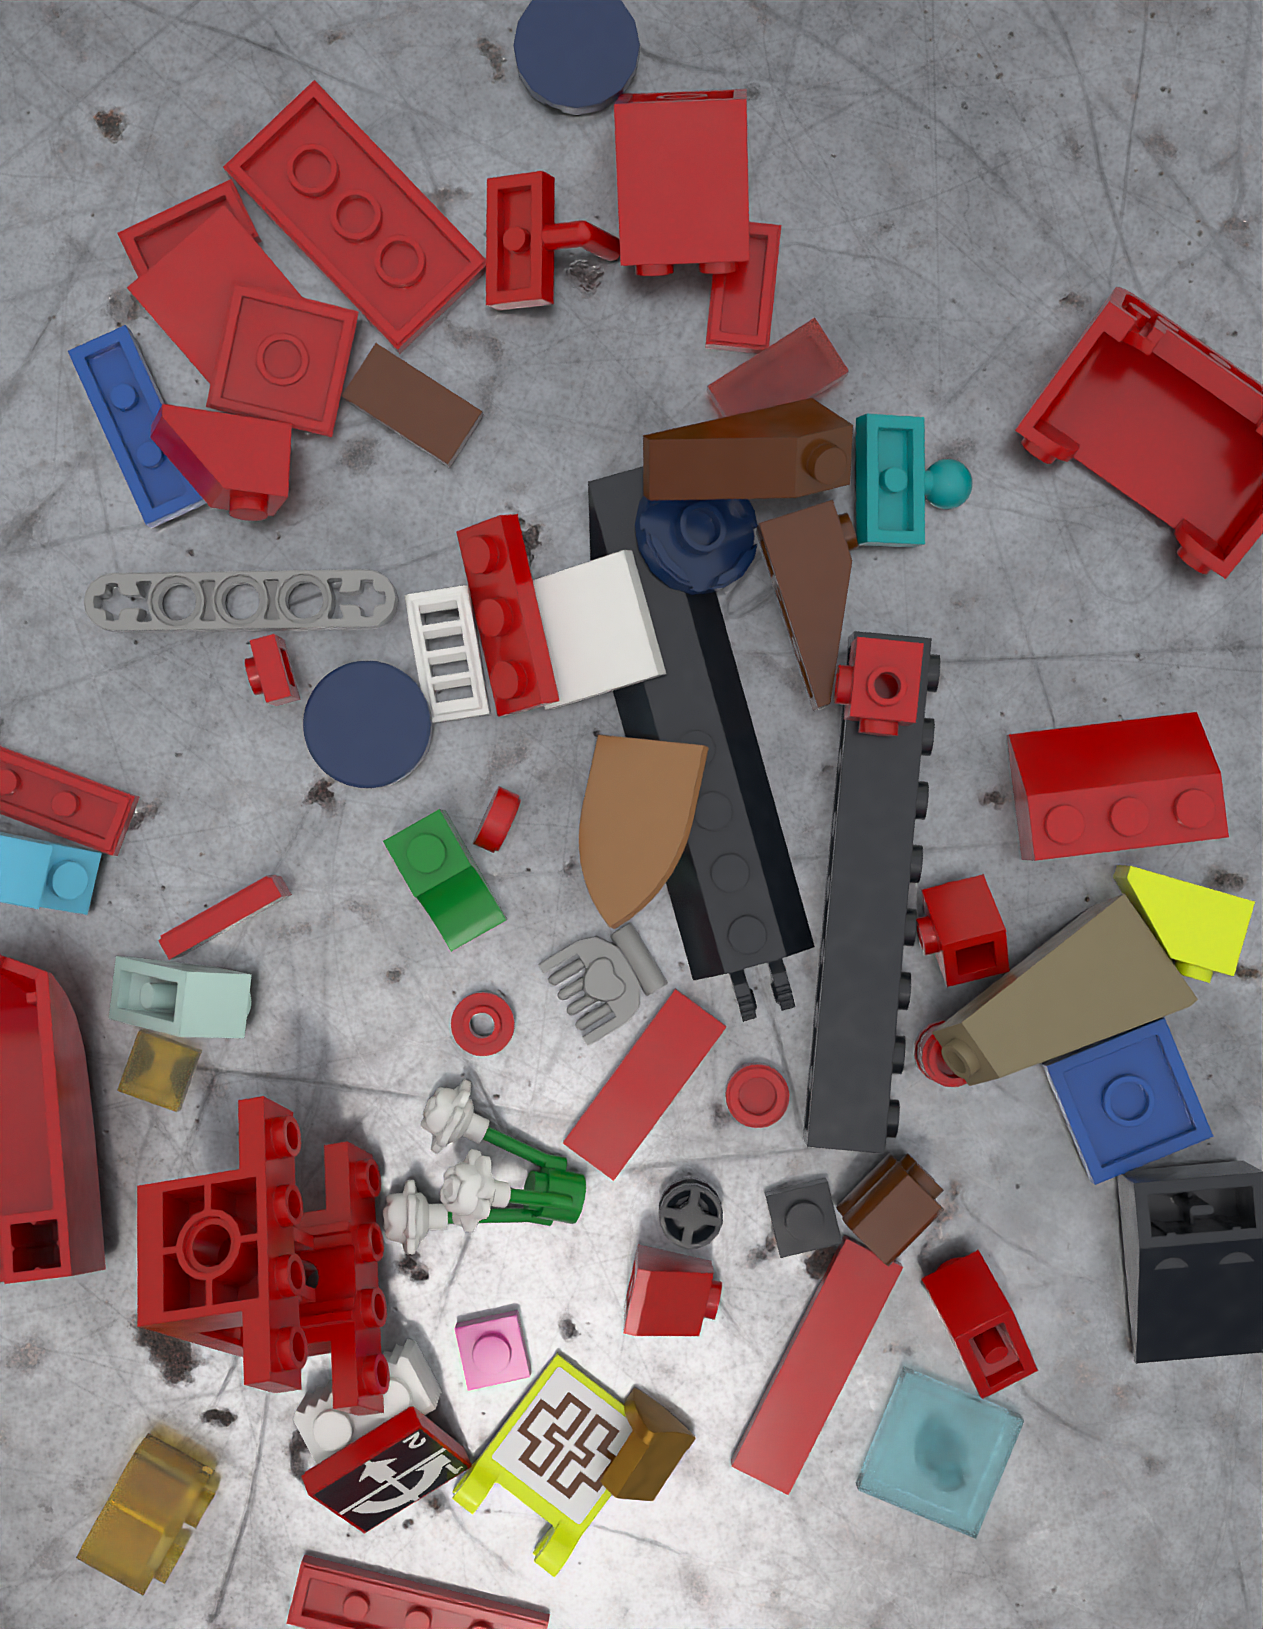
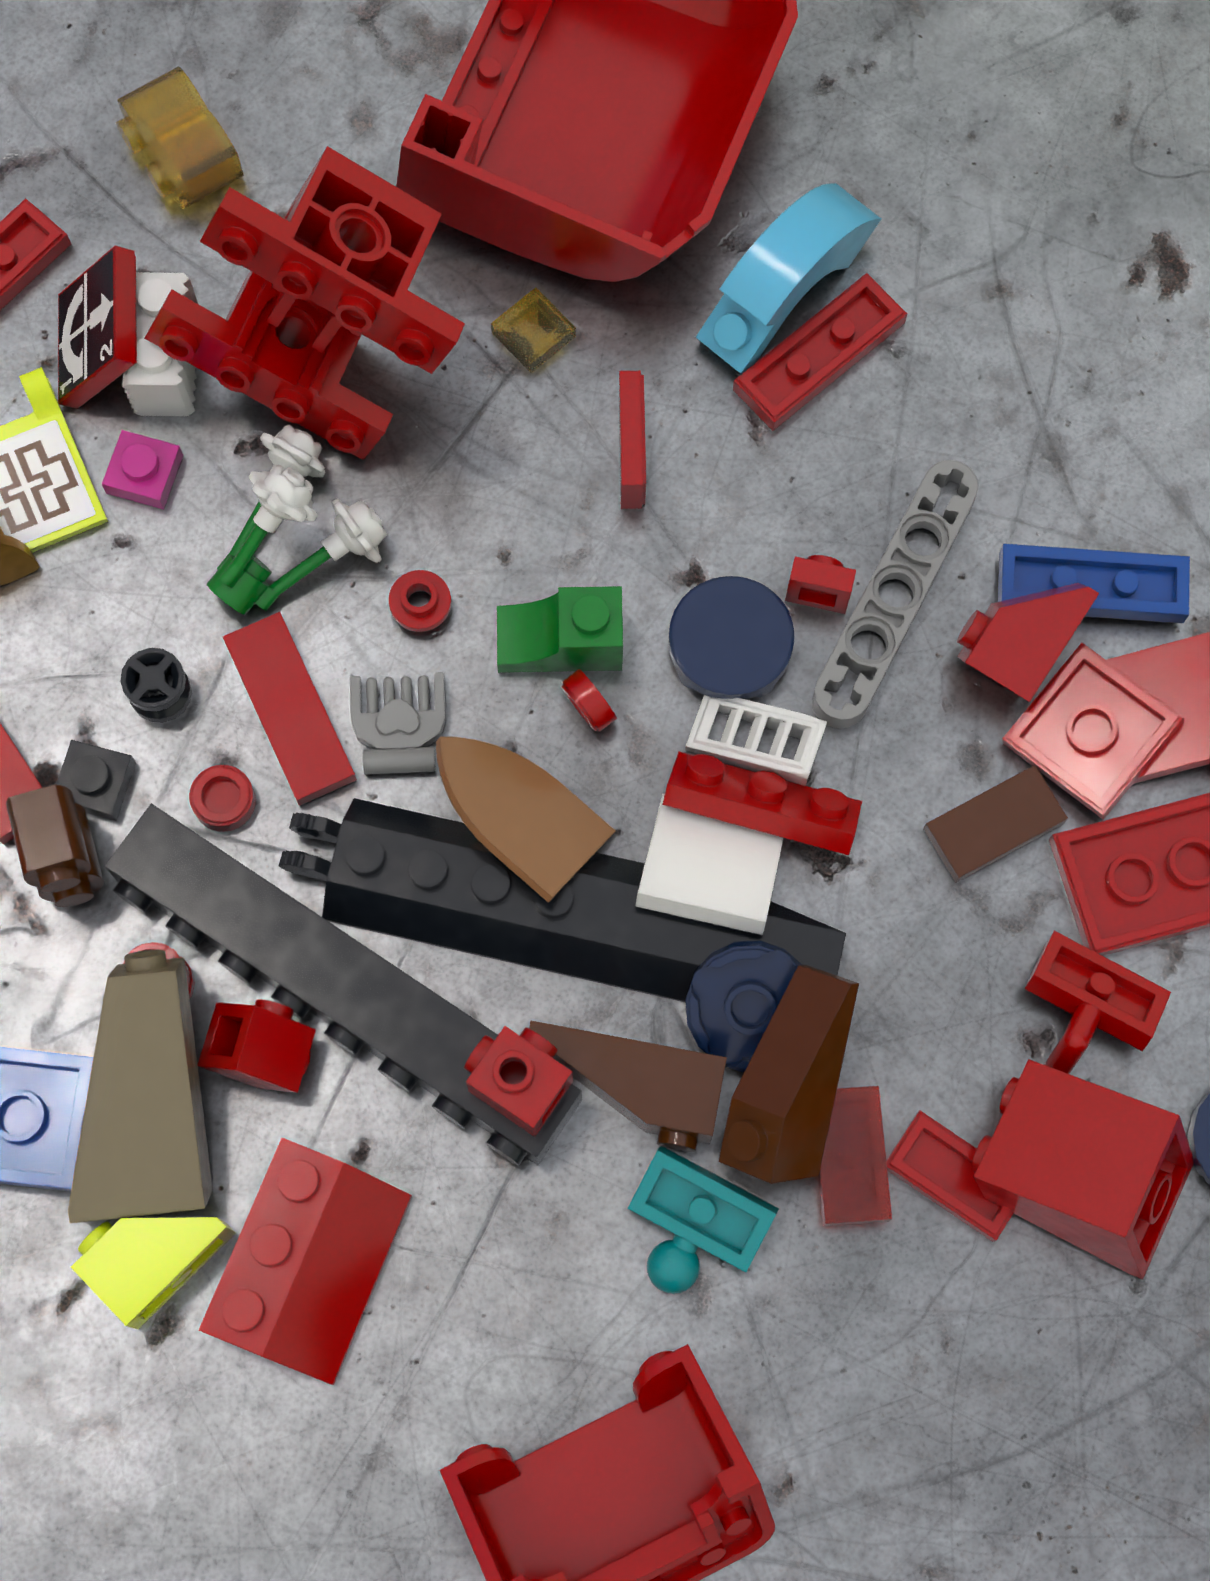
camera: 120 degrees right, 15 degrees down
light aqua slope [109,956,252,1038] -> none
red slope [623,1244,722,1336] -> none

